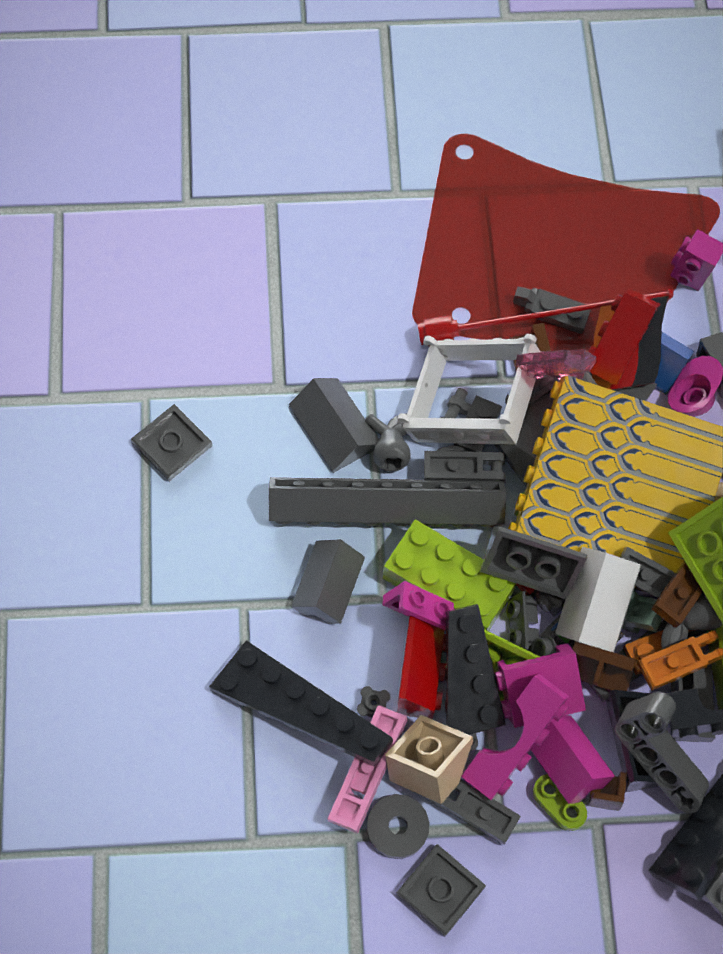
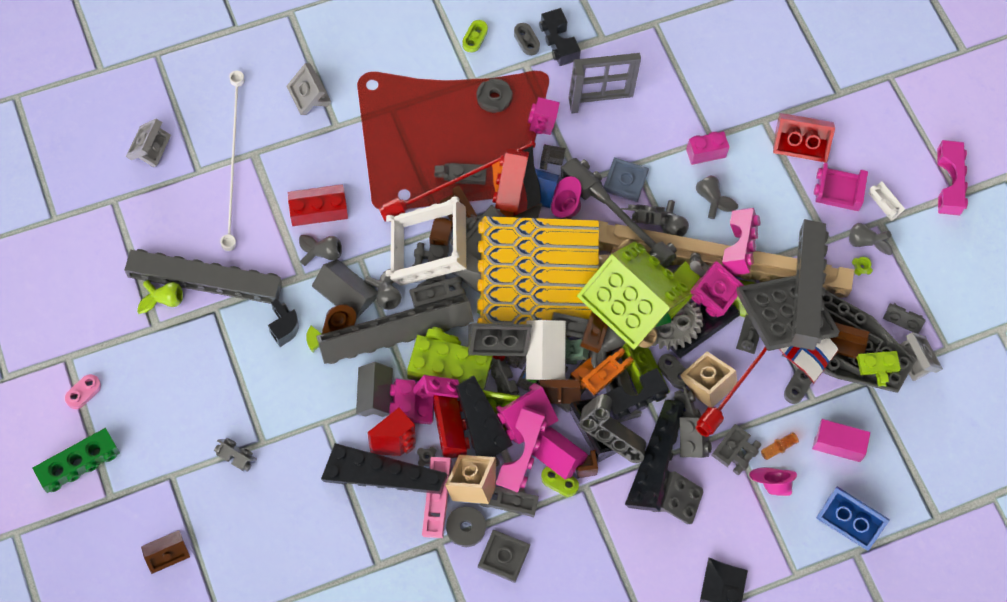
camera: 20 degrees left, 0 degrees up
dark grey tile [131,404,213,482] -> none
clear pink plate [515,349,596,379] -> none
dark grey plate [531,636,558,657] -> none
none -> dark grey brick [124,249,282,304]
none -> light grey bracket [126,118,171,167]
none -> lime piece [137,280,183,314]
none -> dark grey hinge [214,438,257,472]
none -> white piece [220,70,245,251]
none -> black brick [268,299,299,347]
none -> light grey bracket [286,63,331,115]
none -> red slope [287,184,348,227]
none -> dark grey piece [299,235,342,266]
none -> lime tile [306,325,322,353]
none -> reddish brown piece [322,304,357,334]
none -> red slope [367,407,416,456]
none -> dark pink plate [389,379,433,424]
none -> lime plate [426,327,462,345]
none -> reddish brown brick [429,217,453,246]
none -> lime plate [462,20,488,53]
none -> dark grey tile [476,78,513,113]
none -> dark grey plate [514,23,540,55]
none -> clear smoke panel [540,144,566,170]

